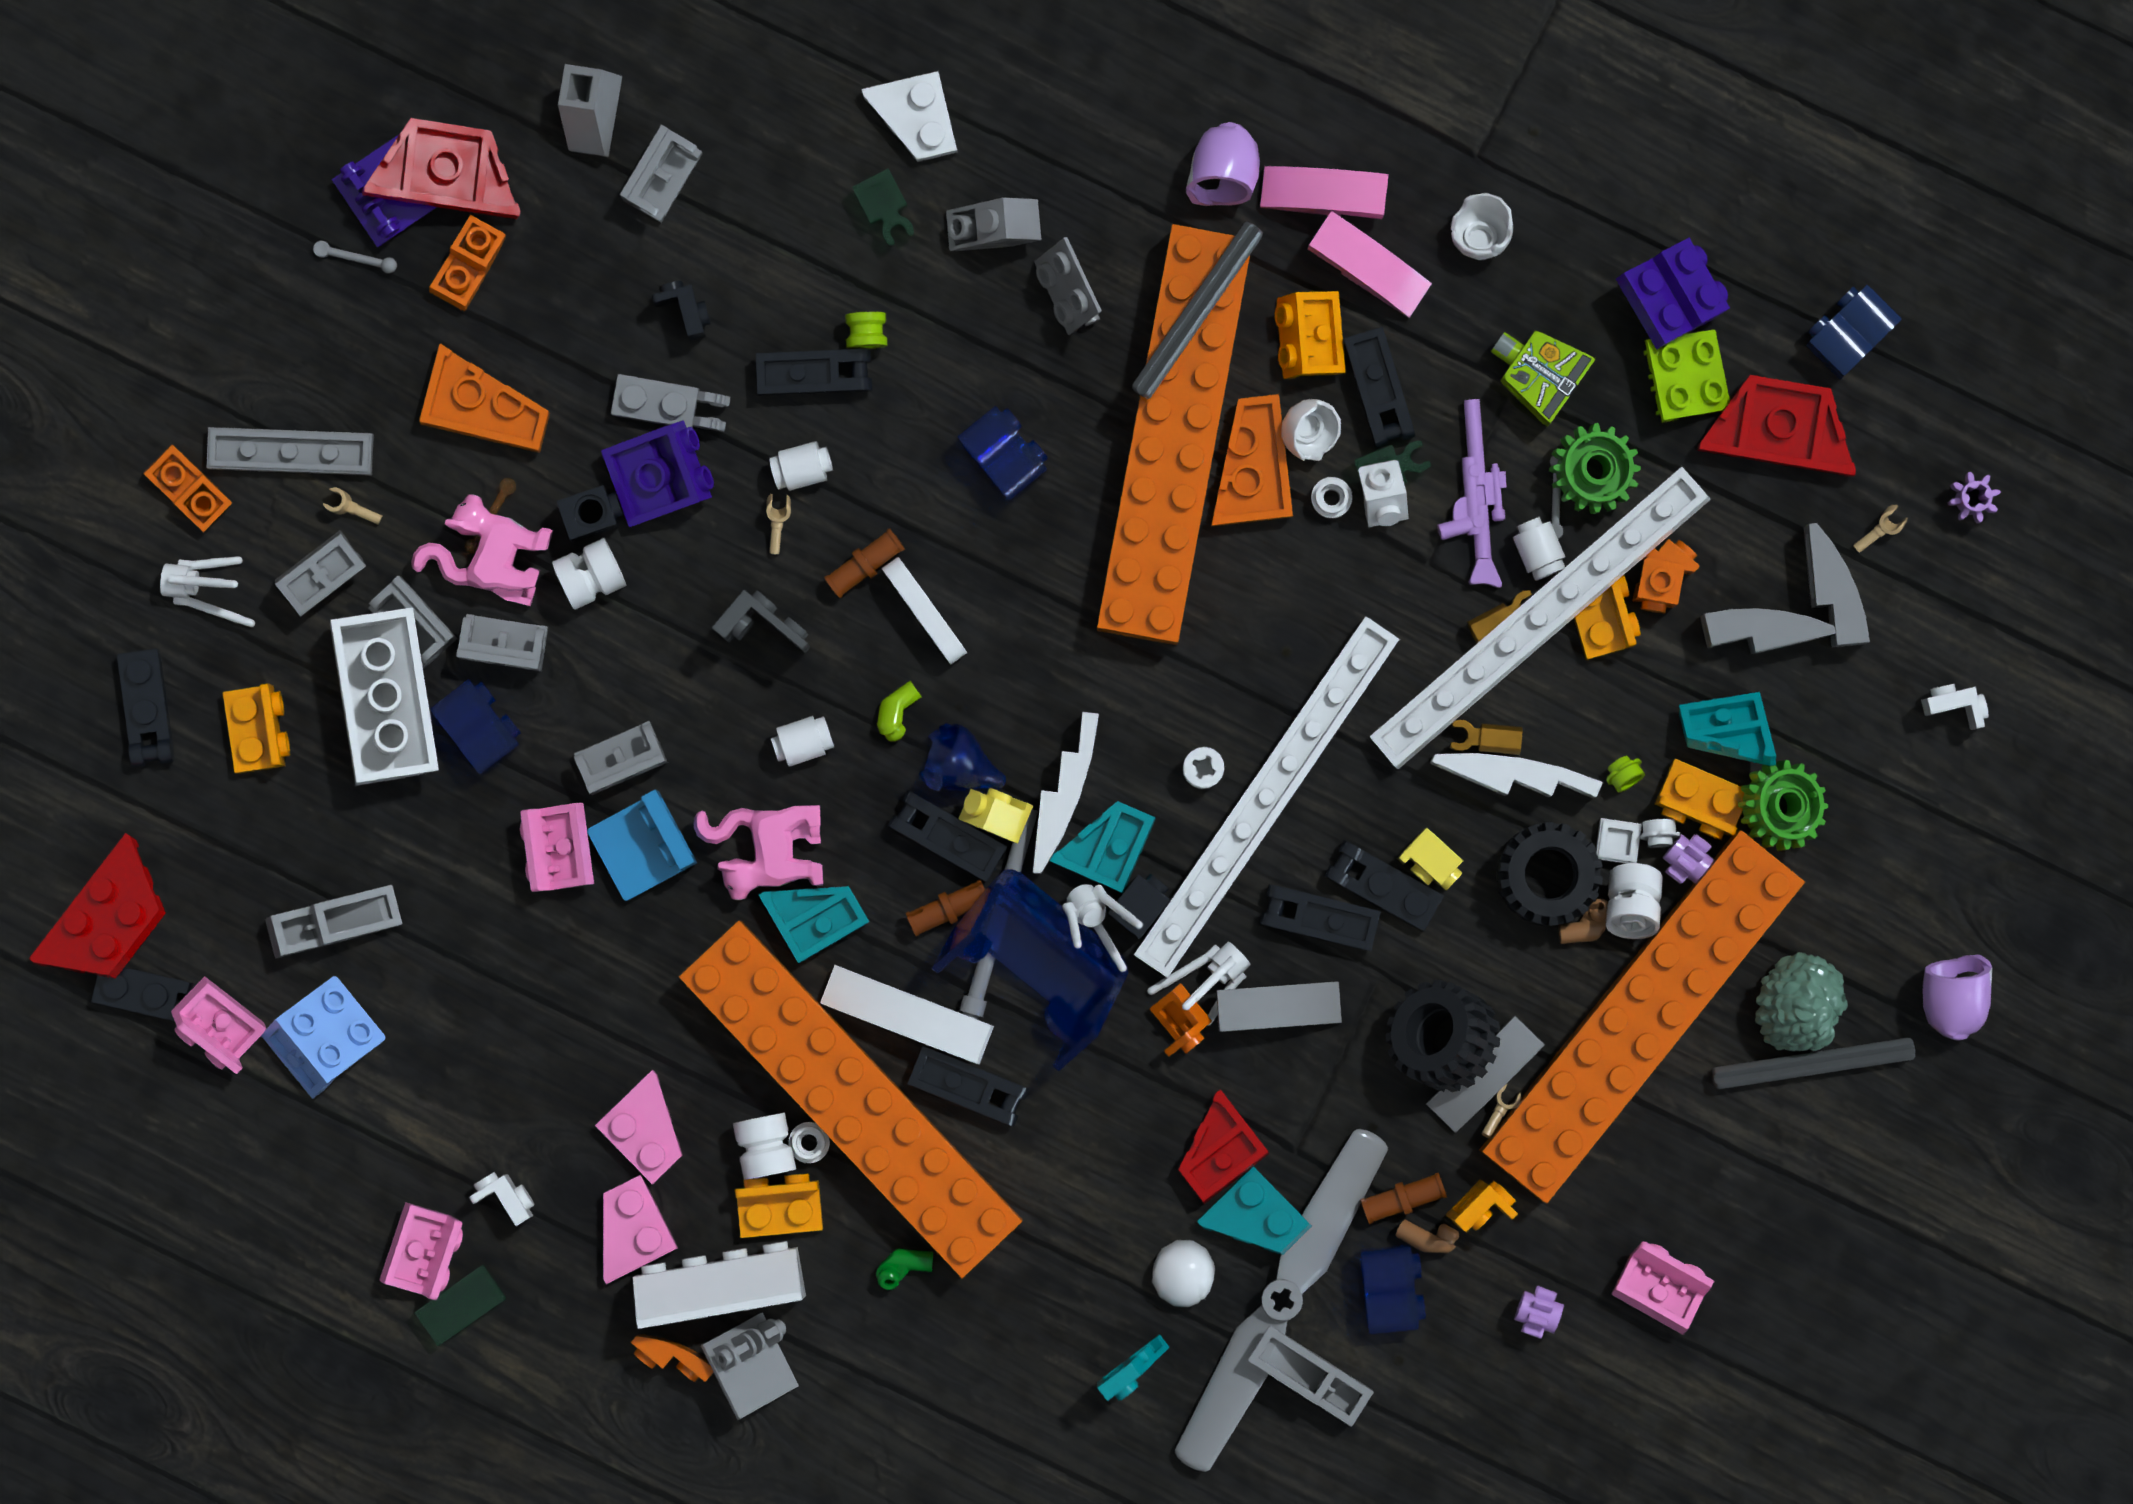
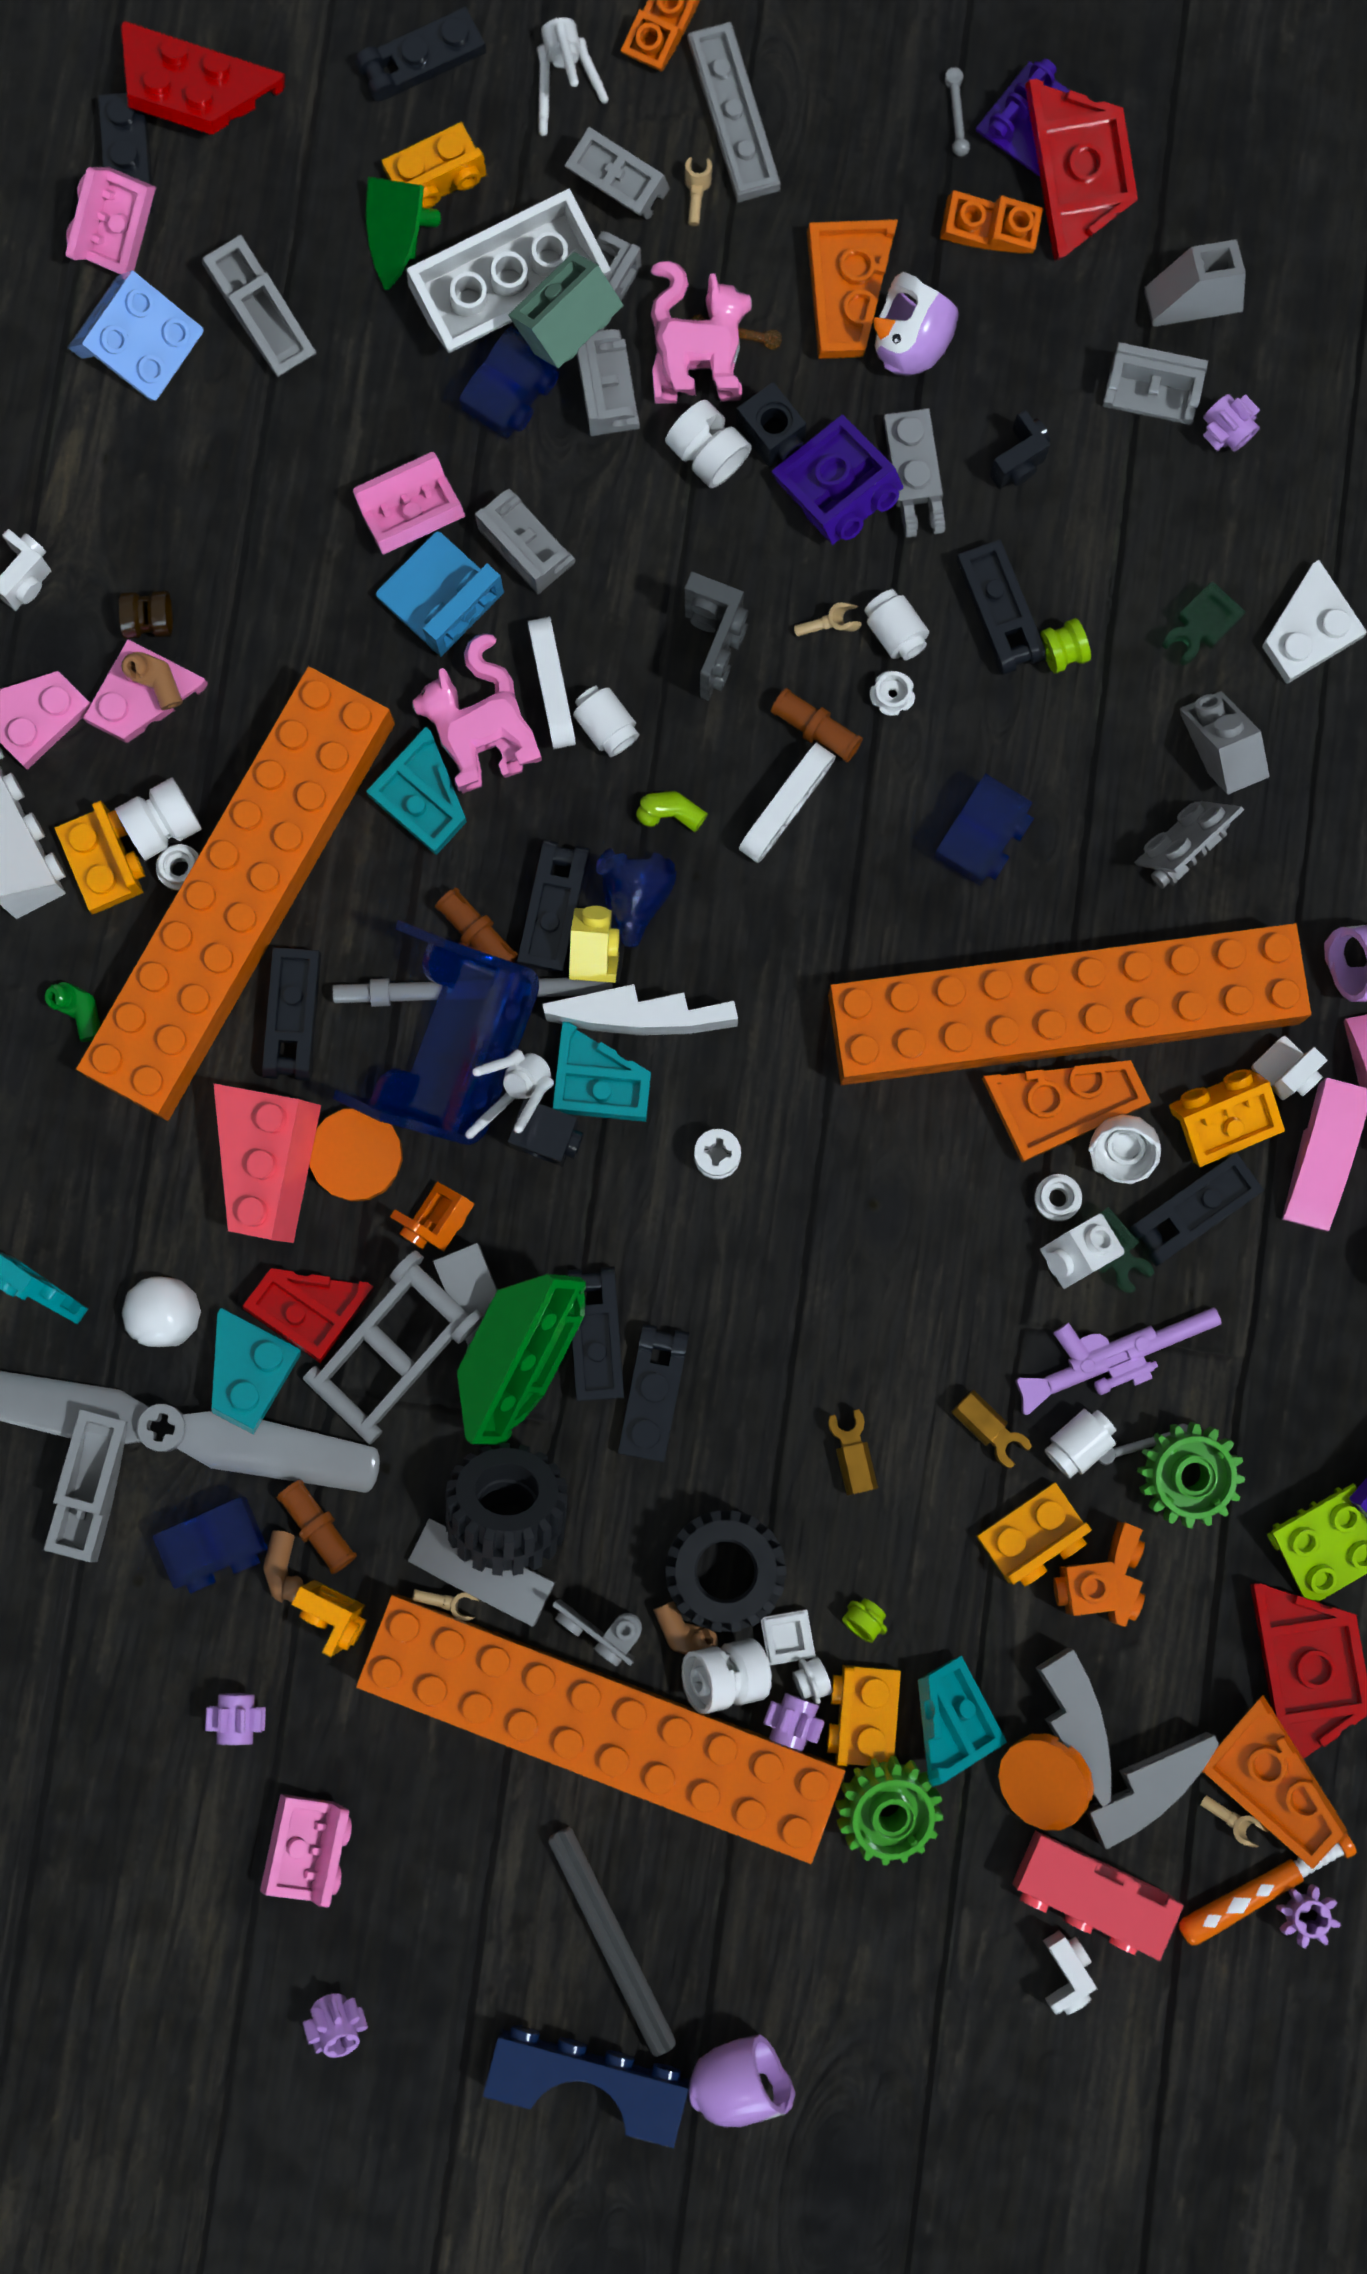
camera: 75 degrees right, 5 degrees down
white slope [820,965,994,1064] -> none
dark grey axle [1132,222,1263,399] -> none
white plate [1134,616,1399,978] -> none
white plant [1147,941,1251,1026] -> none
white plate [1370,467,1711,769] -> none
light yellow brick [1397,828,1463,891] -> none
white slope [1430,753,1603,799] -> none
torso [1491,331,1595,427] -> none
sand green hair [1755,952,1848,1051] -> none
none -> dark brown wheel [119,591,173,639]
none -> medium nougat arm [121,652,183,710]
none -> coral wedge [213,1083,321,1243]
none -> light grey piece [303,1250,484,1445]
none -> lavender gear [303,1994,368,2058]
none -> orange tile [309,1108,403,1202]
none -> green shield [366,177,441,290]
none -> green wedge [457,1274,586,1445]
none -> dark blue arch [483,2025,689,2148]
none -> sand green brick [508,252,624,368]
none -> white beam [528,617,576,749]
none -> light grey hinge [552,1599,642,1666]
none -> white plate [870,671,915,716]
none -> piece [873,271,958,376]
none -> orange tile [998,1734,1094,1831]
none -> coral wedge [1012,1830,1184,1961]
none -> orange piece [1179,1832,1357,1946]
none -> lavender gear [1203,394,1260,452]
none -> orange wing [1203,1695,1347,1869]
none -> white bracket [1251,1036,1328,1101]

